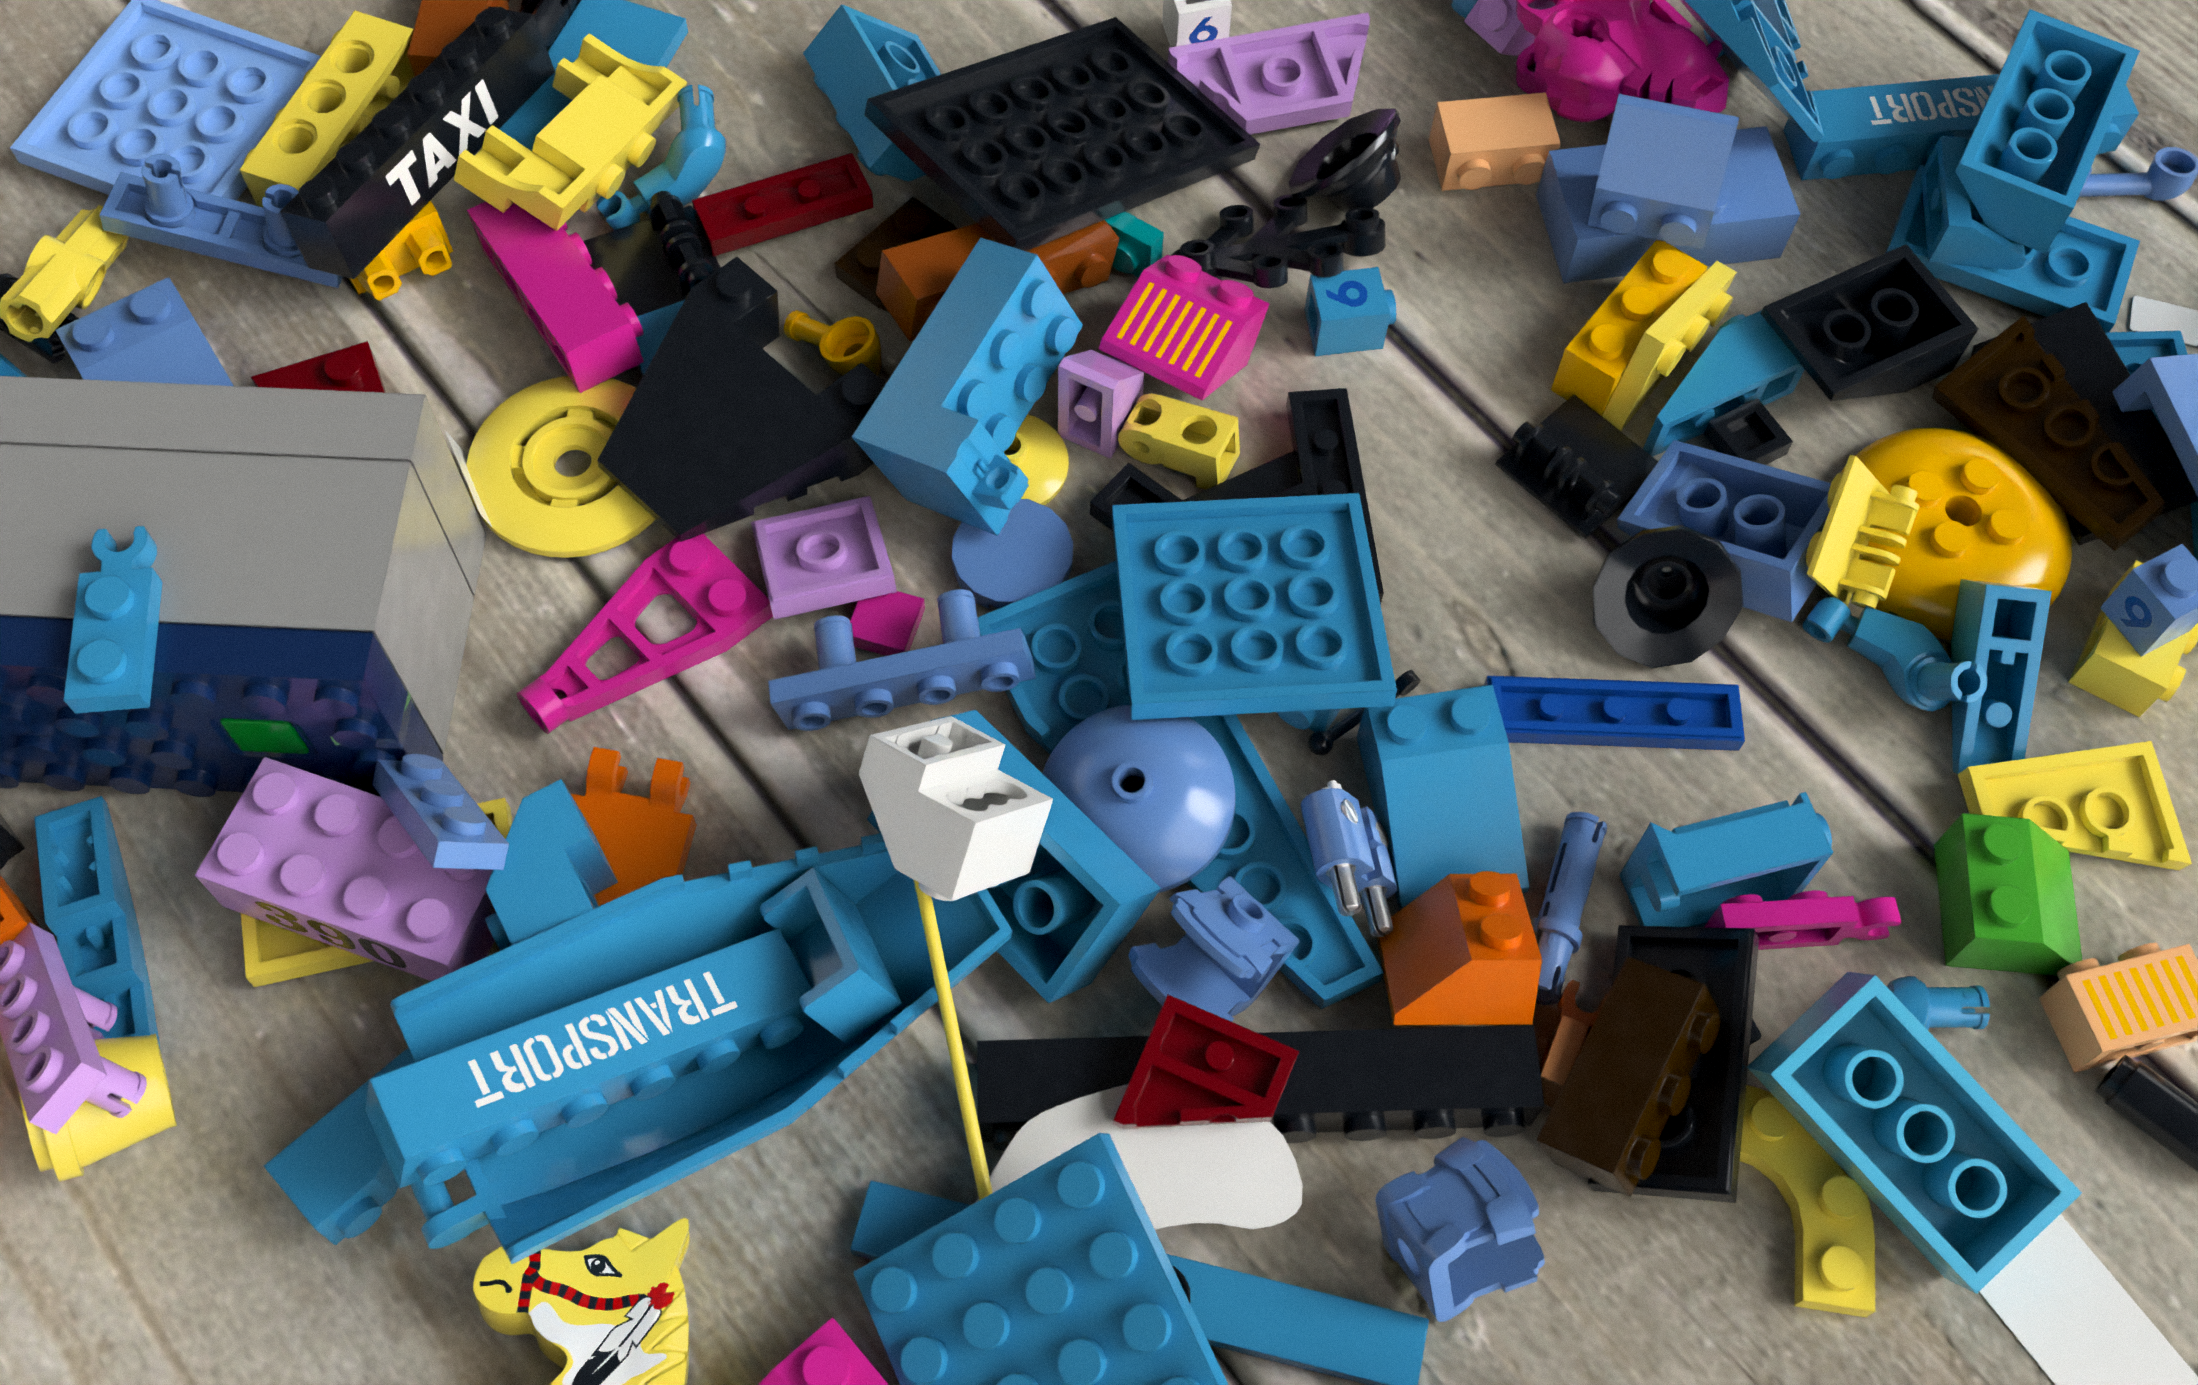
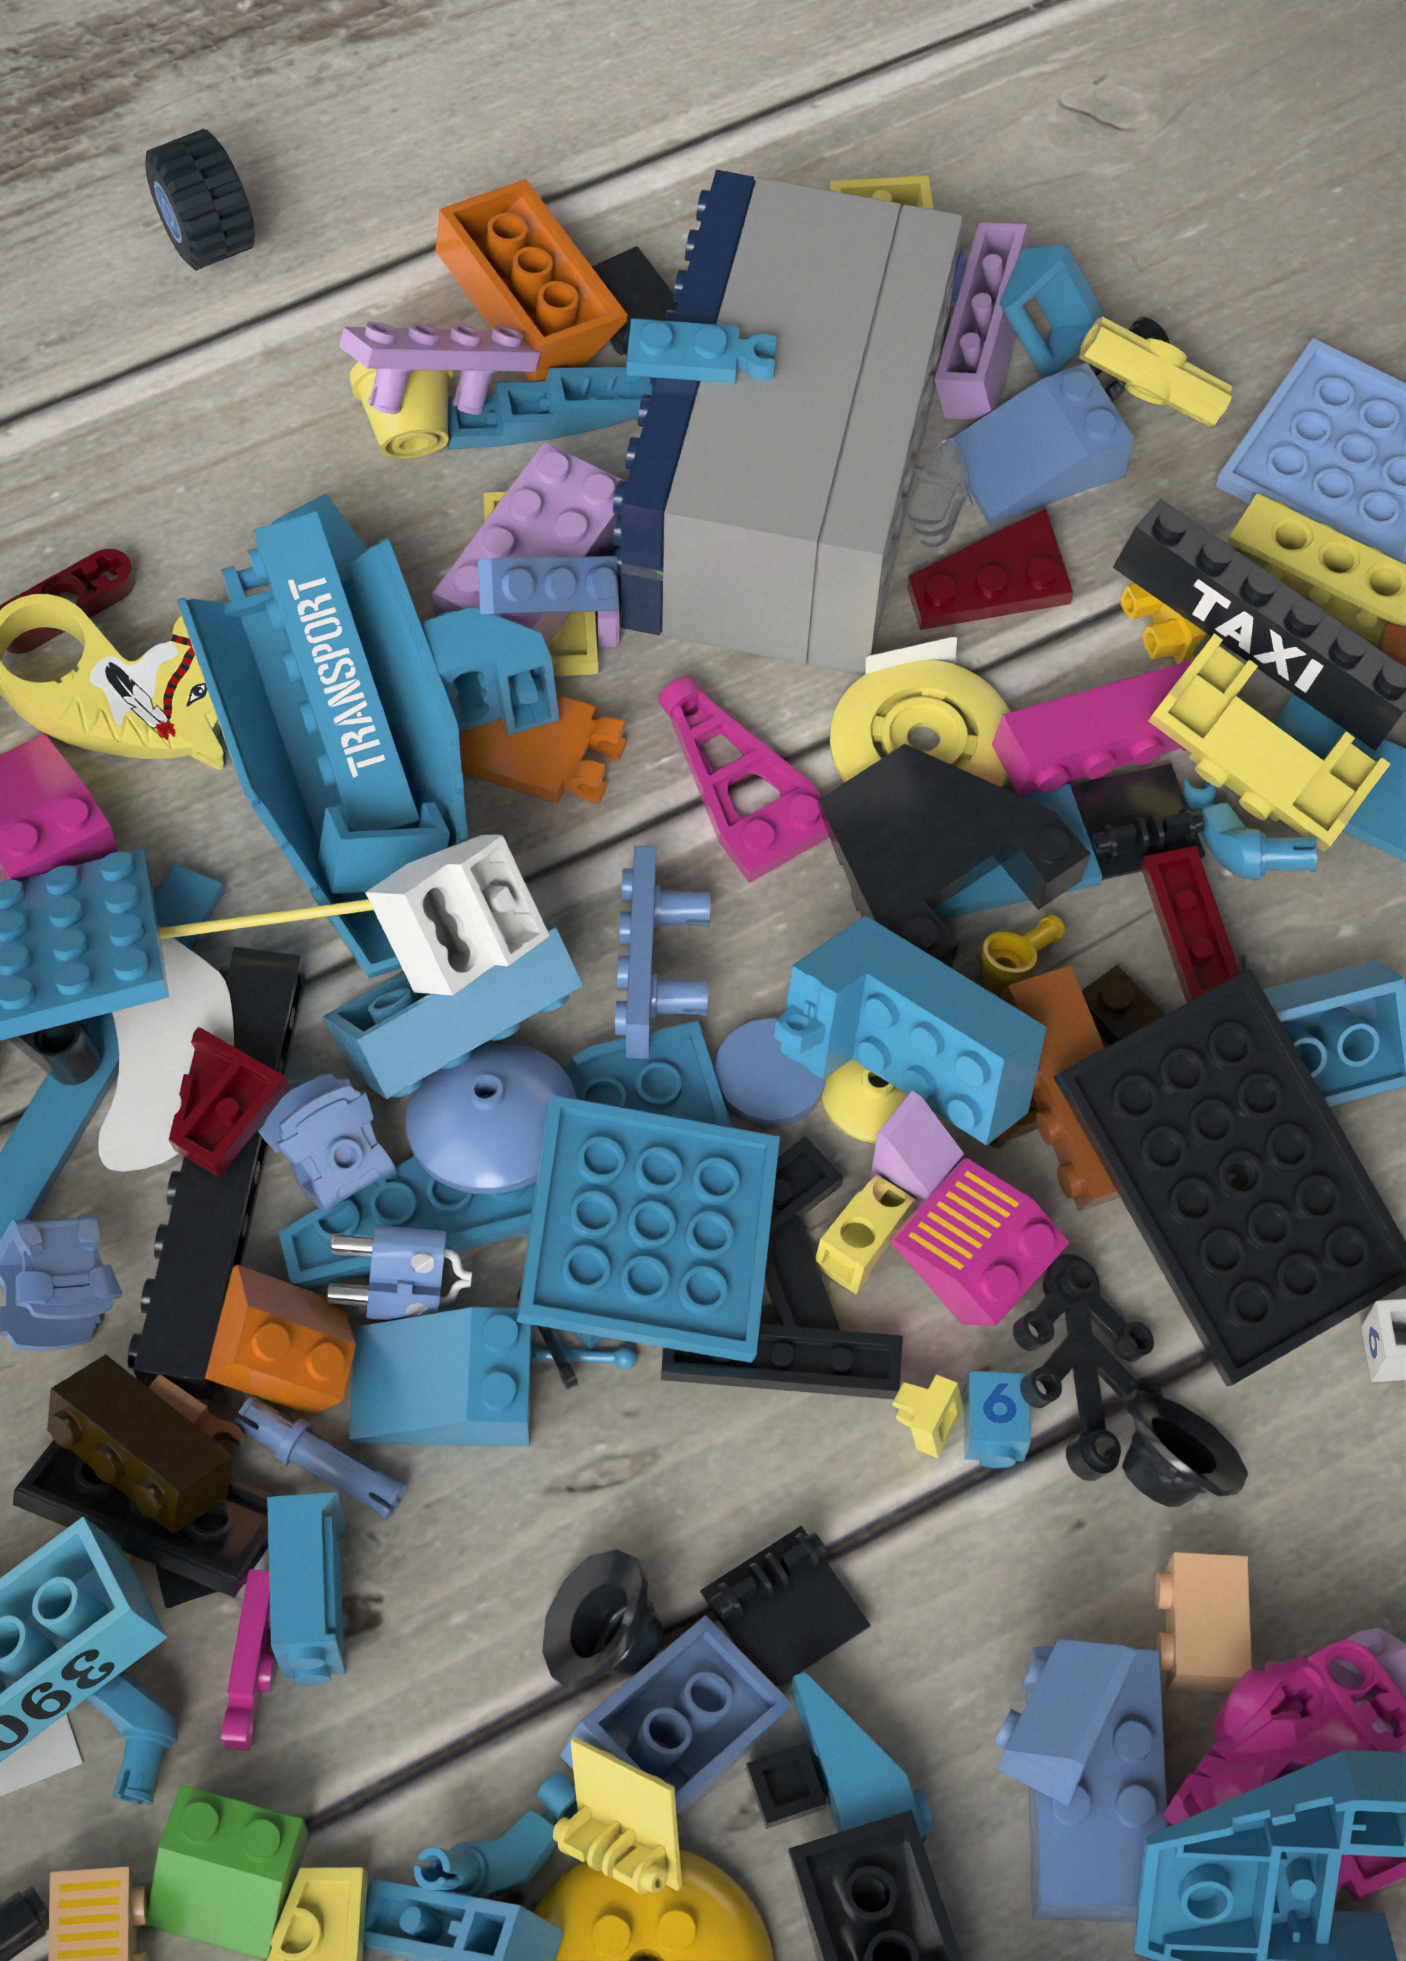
camera: 100 degrees right, 0 degrees up
medium blue plate [99,154,343,288] -> none
lavender plate [751,496,897,620] -> none
dark pink tile [850,591,925,656] -> none
teal plate [1105,211,1164,278] -> none
lavender wing [1168,13,1370,135] -> none
blue tile [1483,676,1745,751] -> none
yellow brick [1551,240,1708,416] -> none
light yellow wing [1602,261,1737,431] -> none
none -> light yellow tile [892,1374,964,1458]

